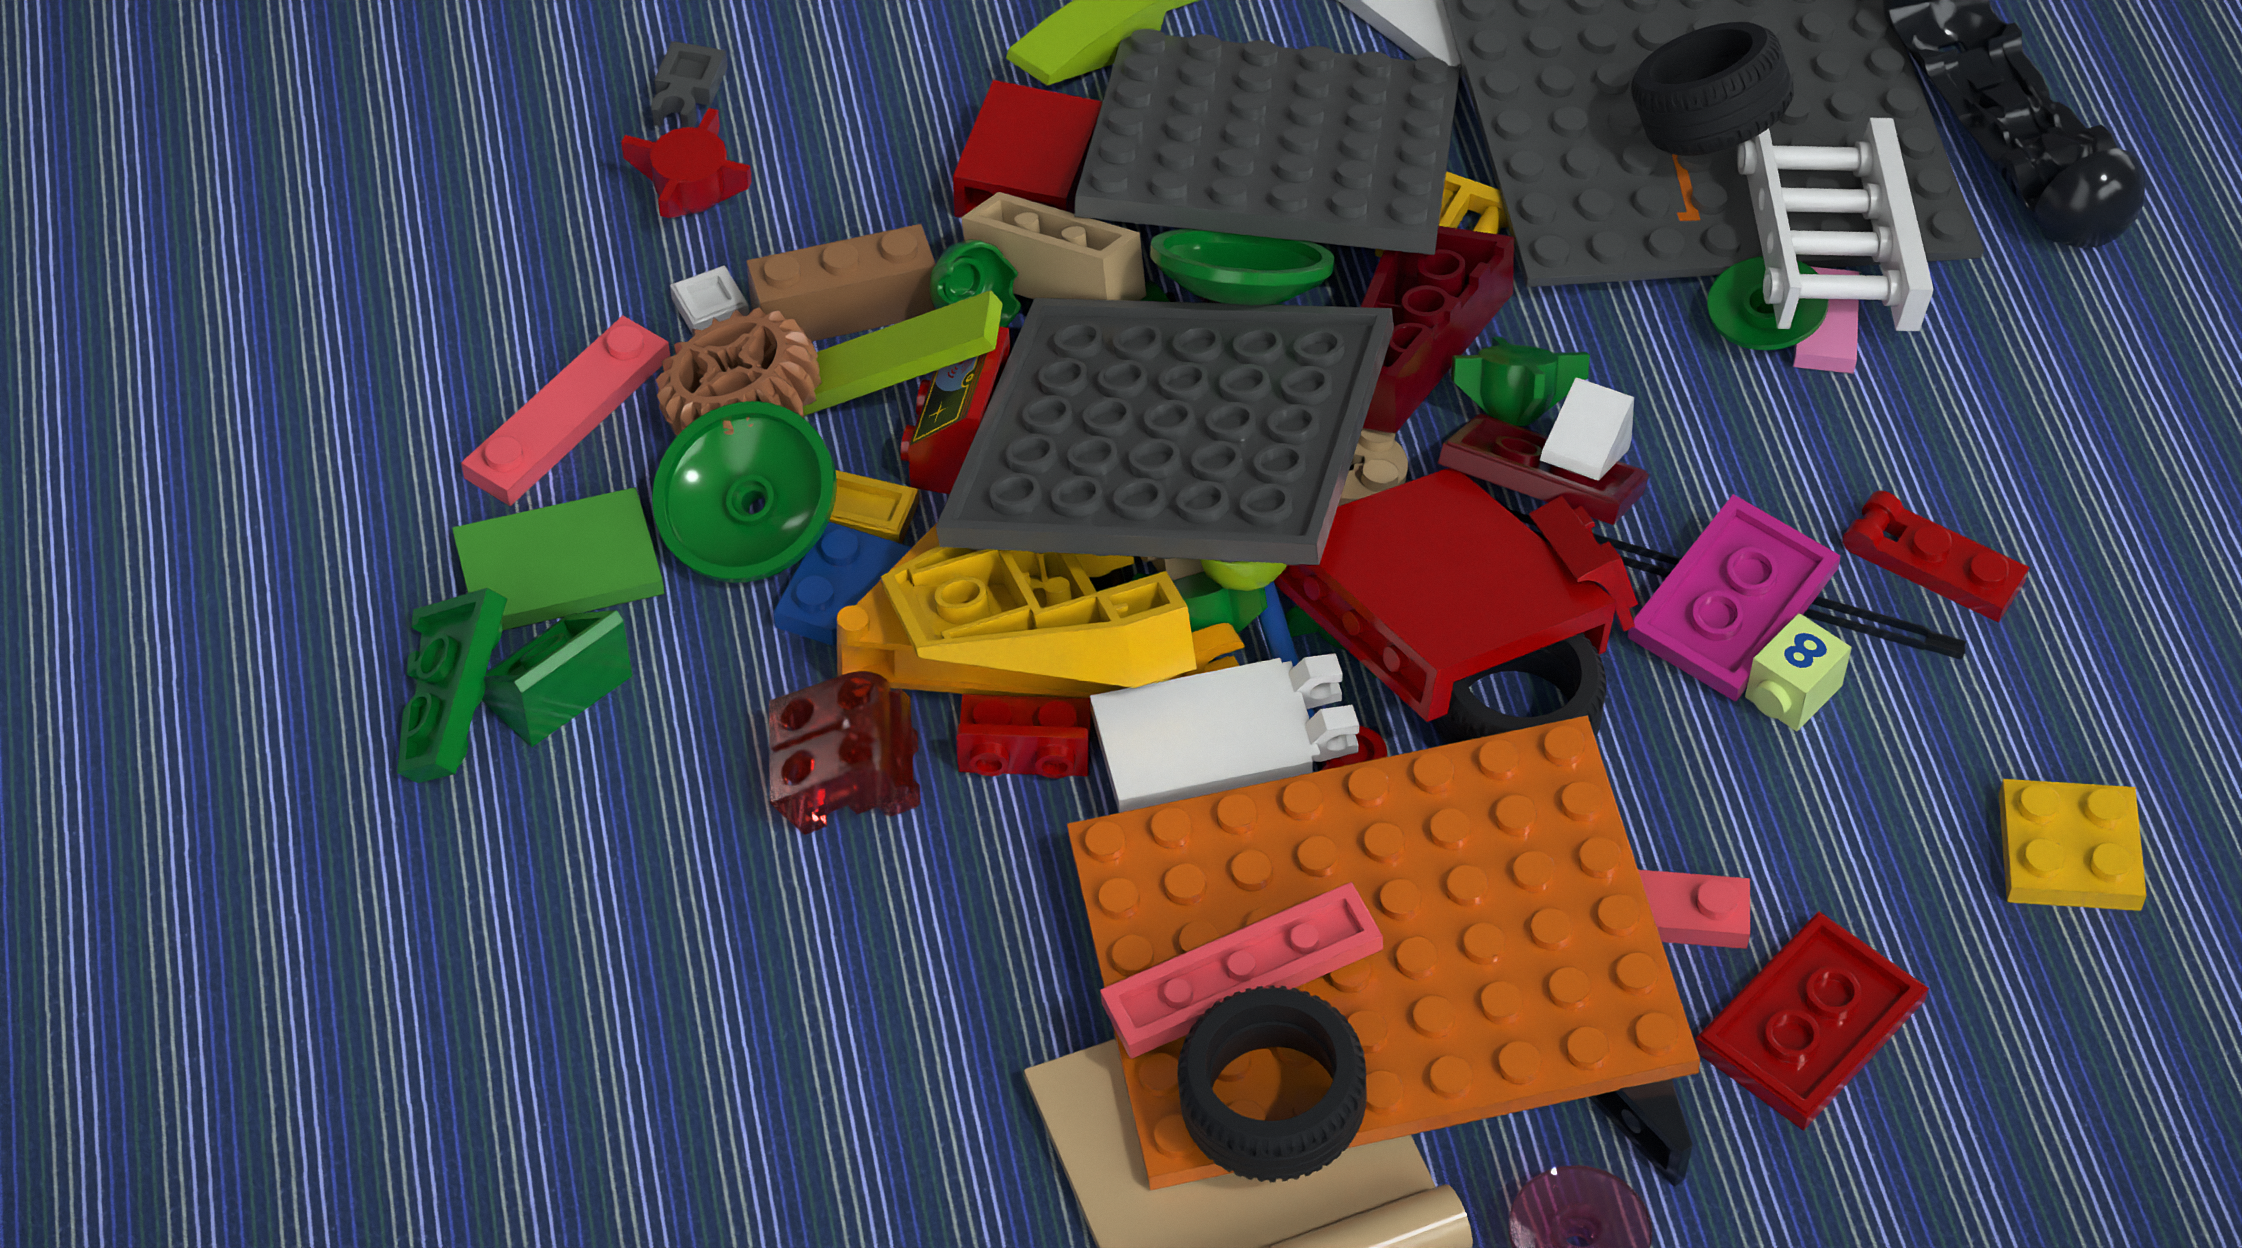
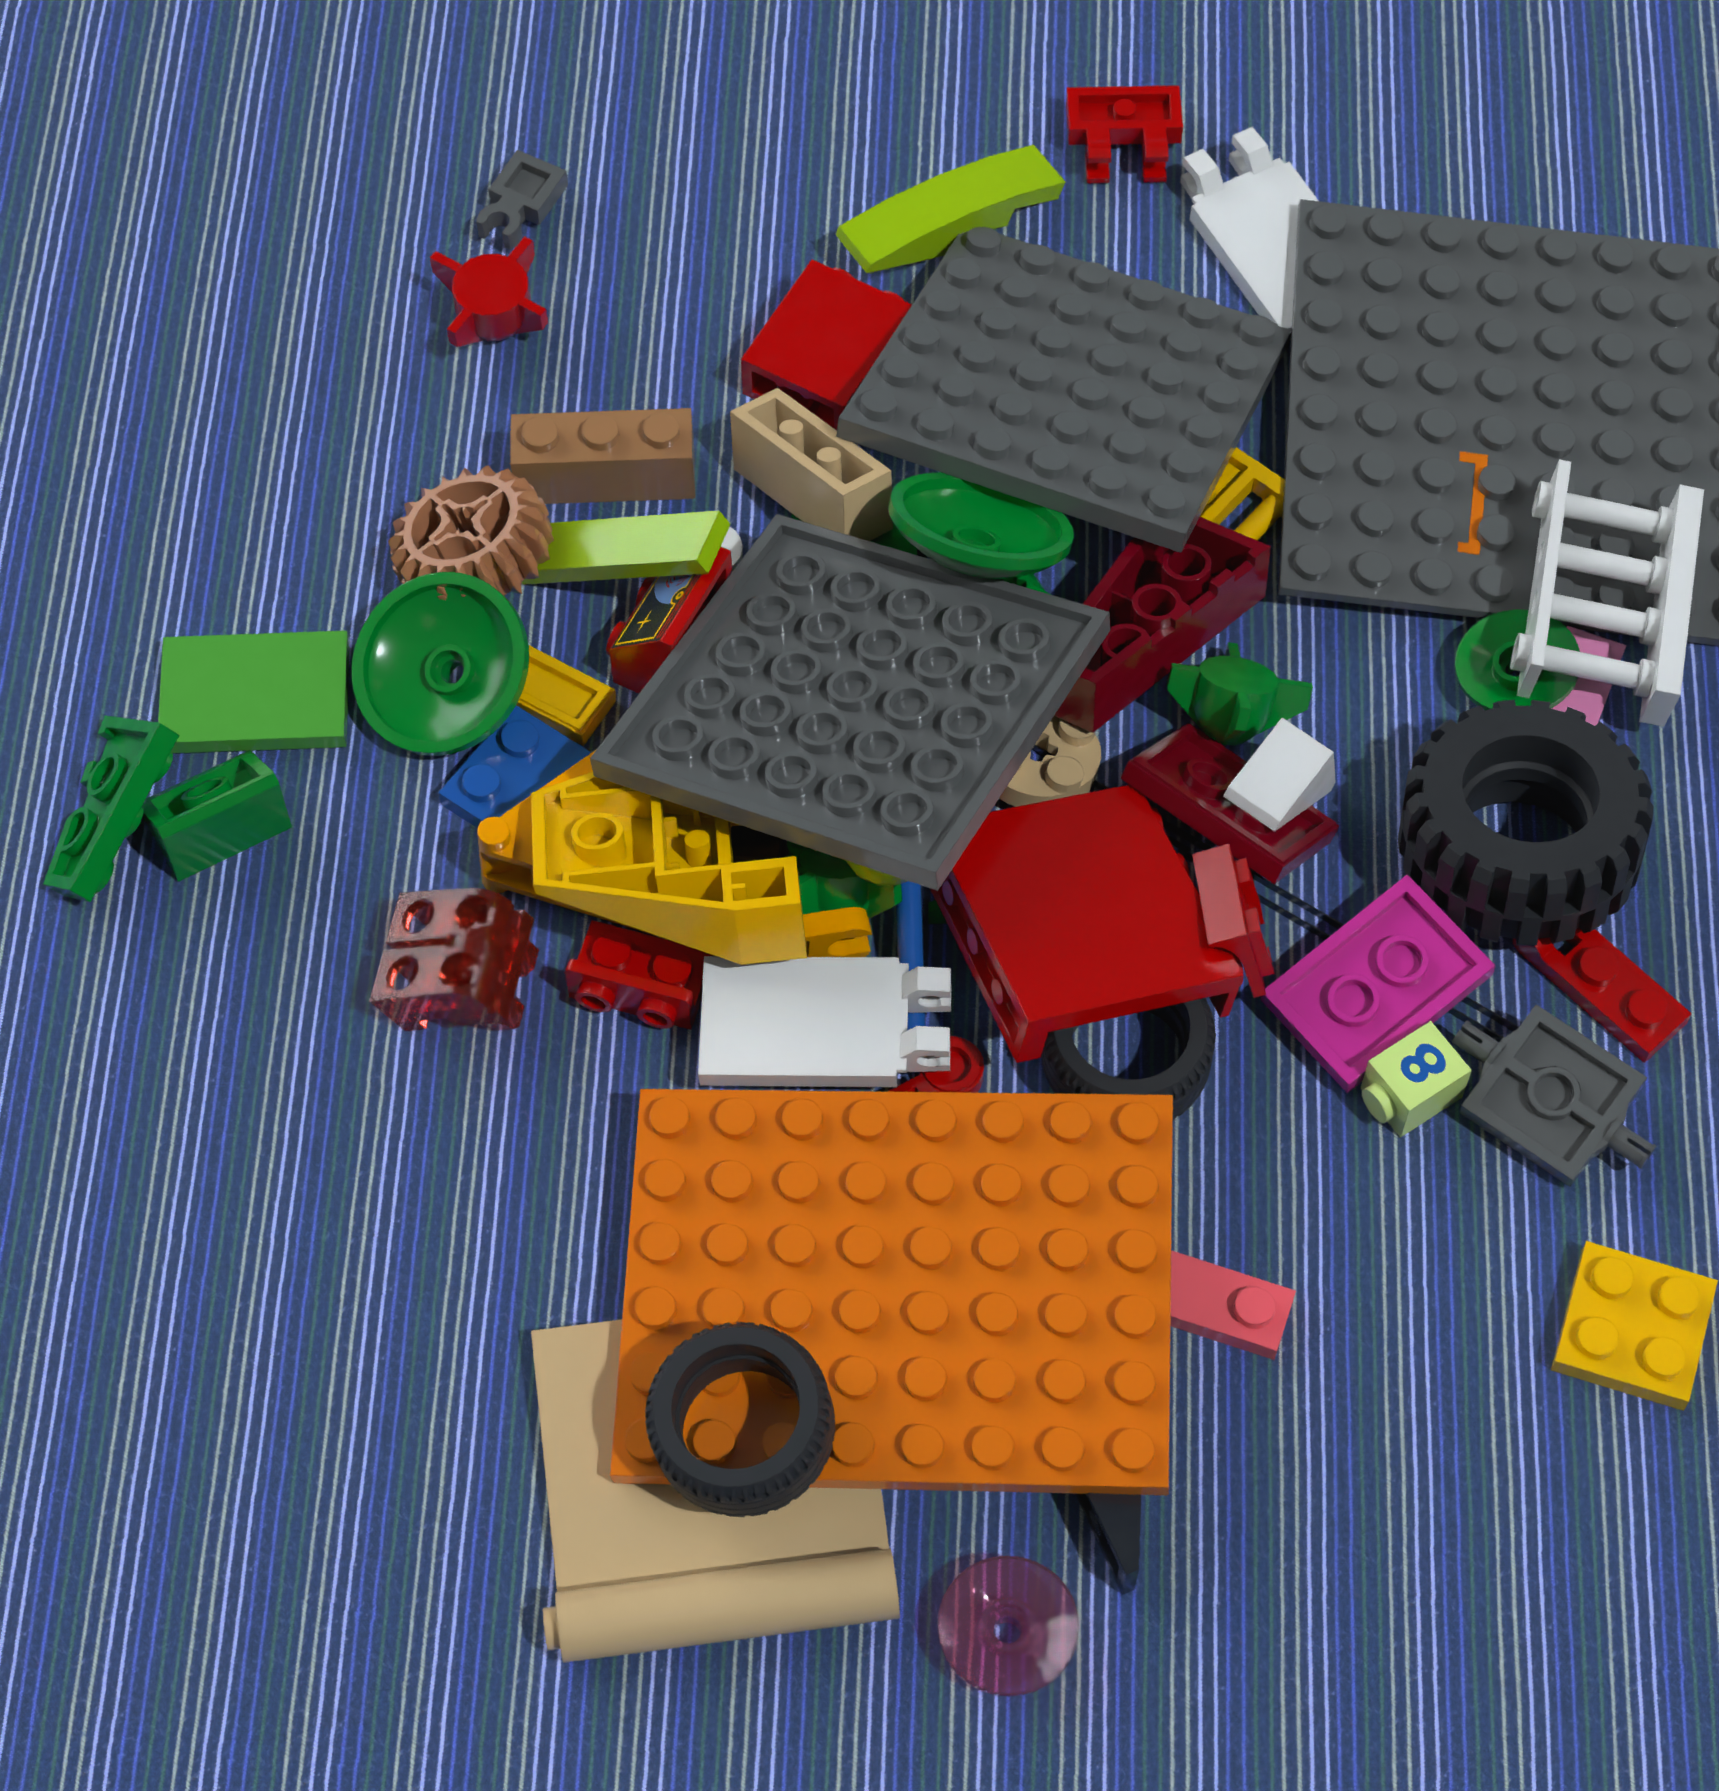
camera: 15 degrees right, 10 degrees up
coral plate [461,315,670,506] -> none
white tile [670,265,749,333] -> none
green hair [929,239,1021,327] -> none
coral plate [1100,882,1383,1059] -> none
black tyre [1631,22,1794,156] -> none
red tile [1695,911,1929,1131] -> none
none -> black tyre [1398,699,1654,946]
none -> dark grey plate [1452,1004,1657,1187]

